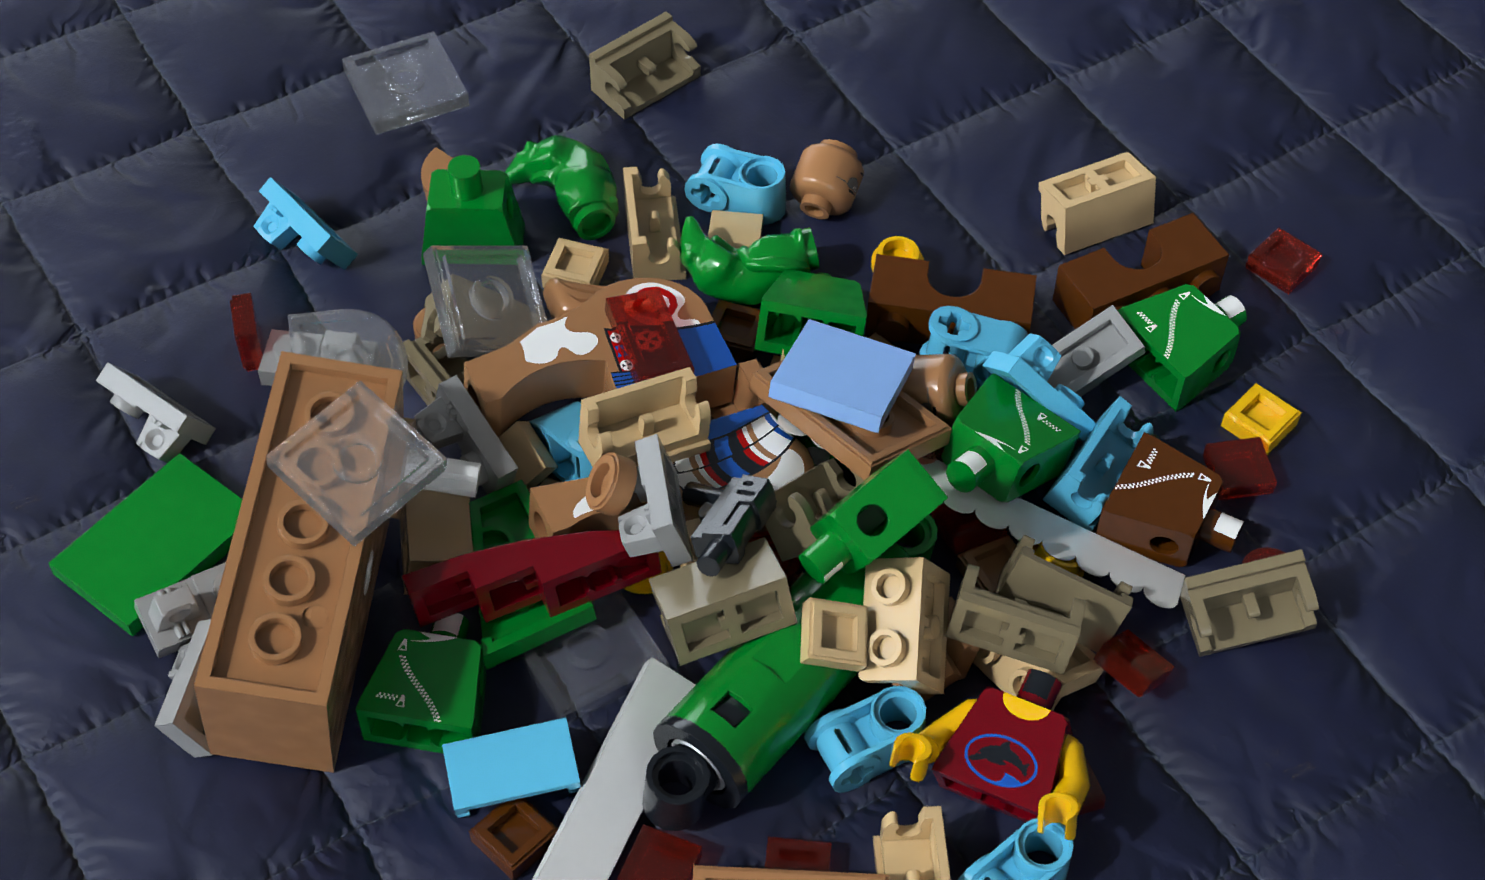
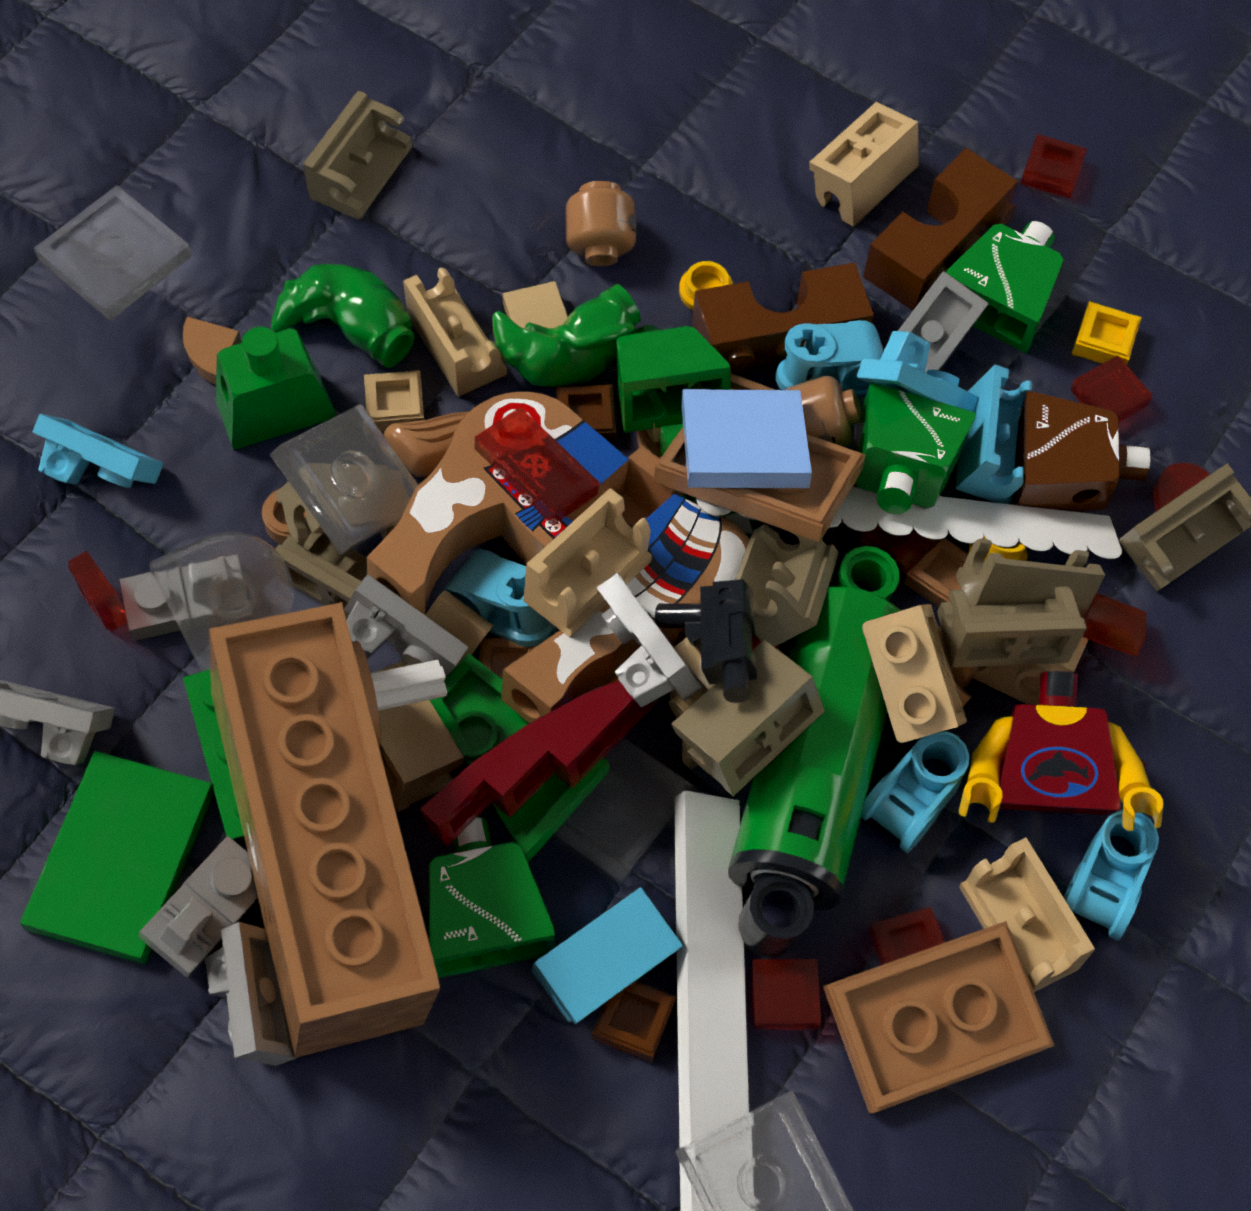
camera: 25 degrees left, 10 degrees up
clear tile [266,381,447,547] -> none
medium nougat tile [586,452,637,517] -> none
medium azure piece [684,144,786,225] -> none
green torso [799,449,948,584] -> none
tan tile [800,597,868,672] -> none

